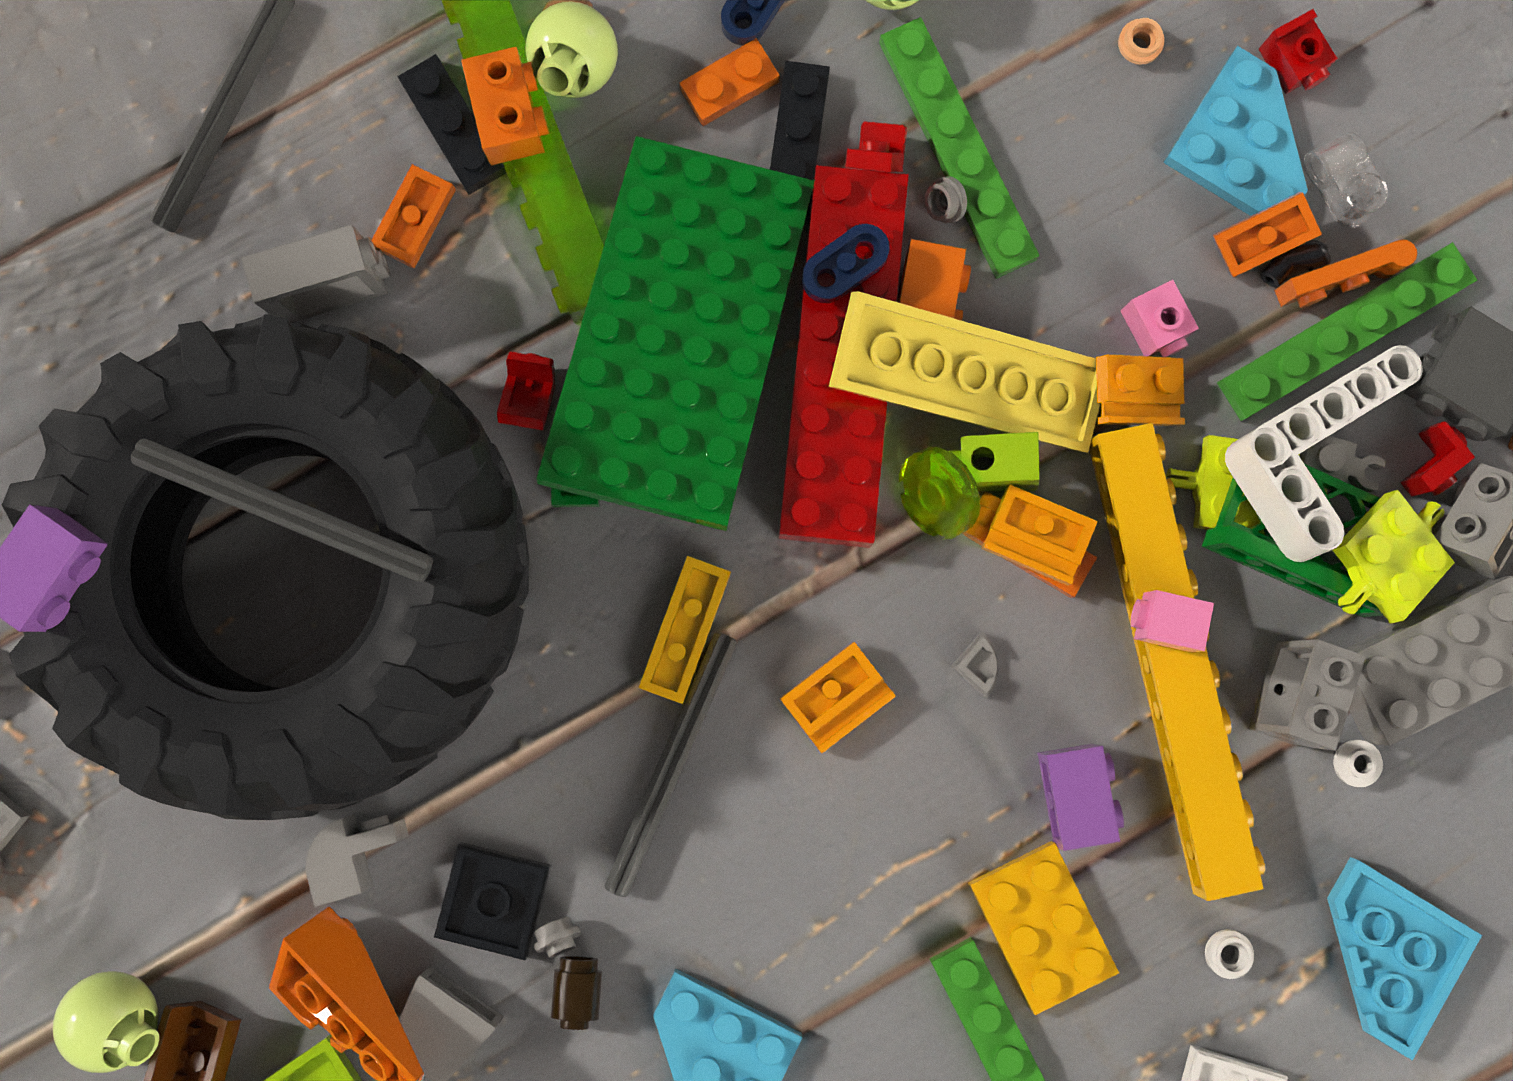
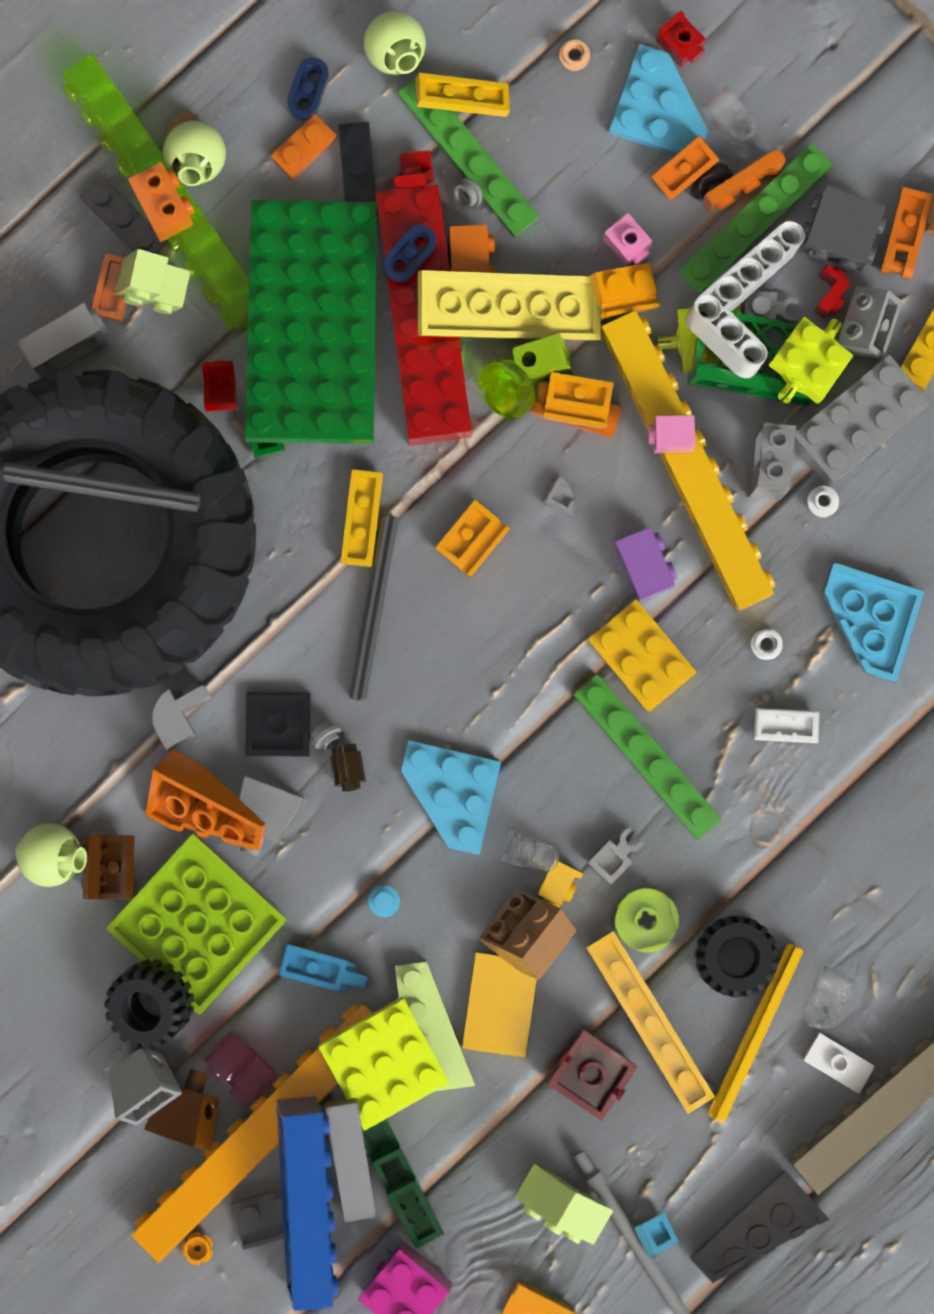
camera: 15 degrees left, 0 degrees up
none -> yellowish green brick [115,249,191,314]
none -> yellow plate [415,73,510,117]

